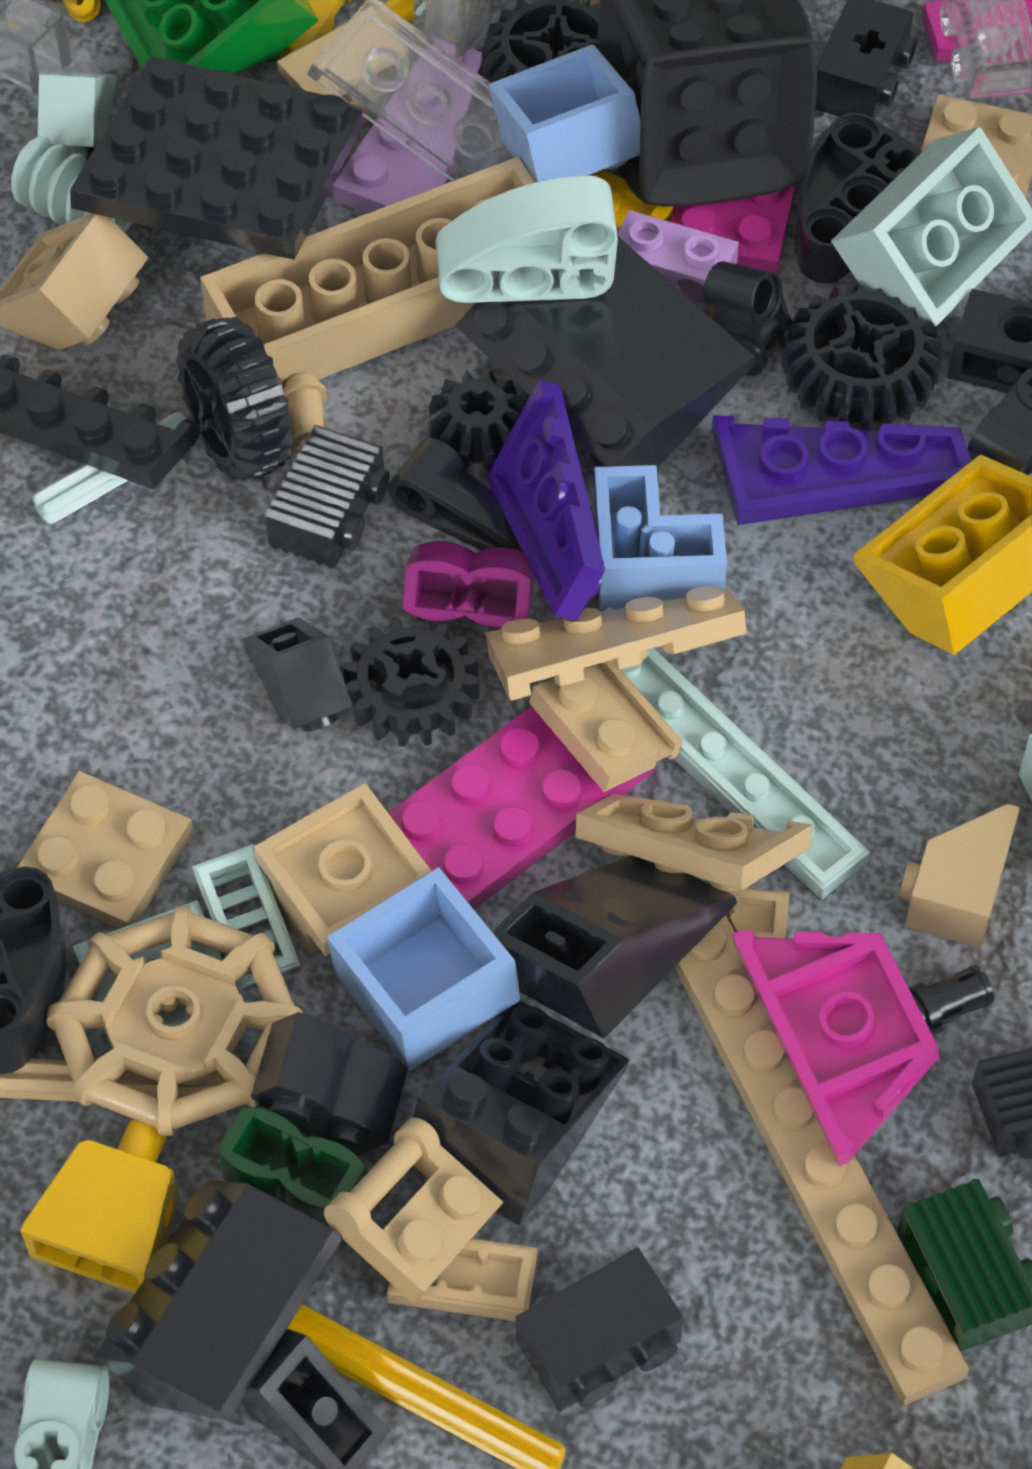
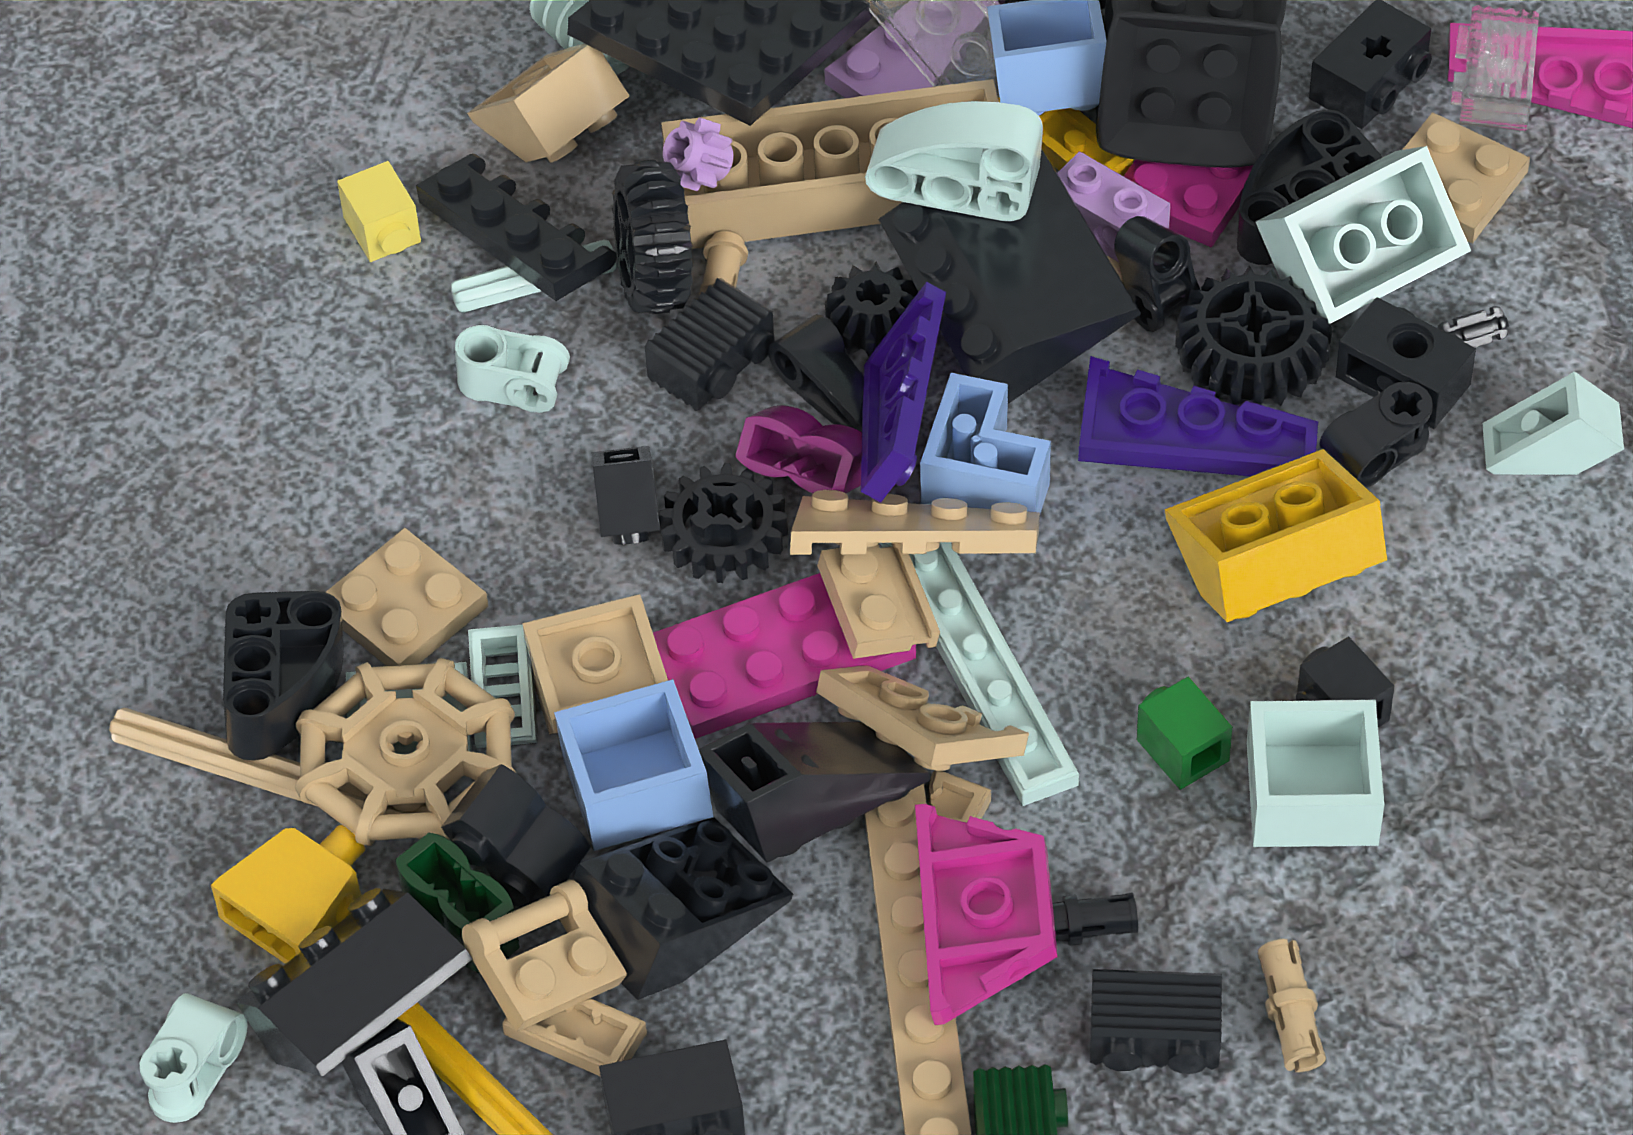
camera: 20 degrees right, 5 degrees down
tan slope [898,804,1020,948] -> none
none -> light aqua piece [455,325,570,413]
none -> lavender gear [663,117,733,191]
none -> green brick [1136,676,1233,790]

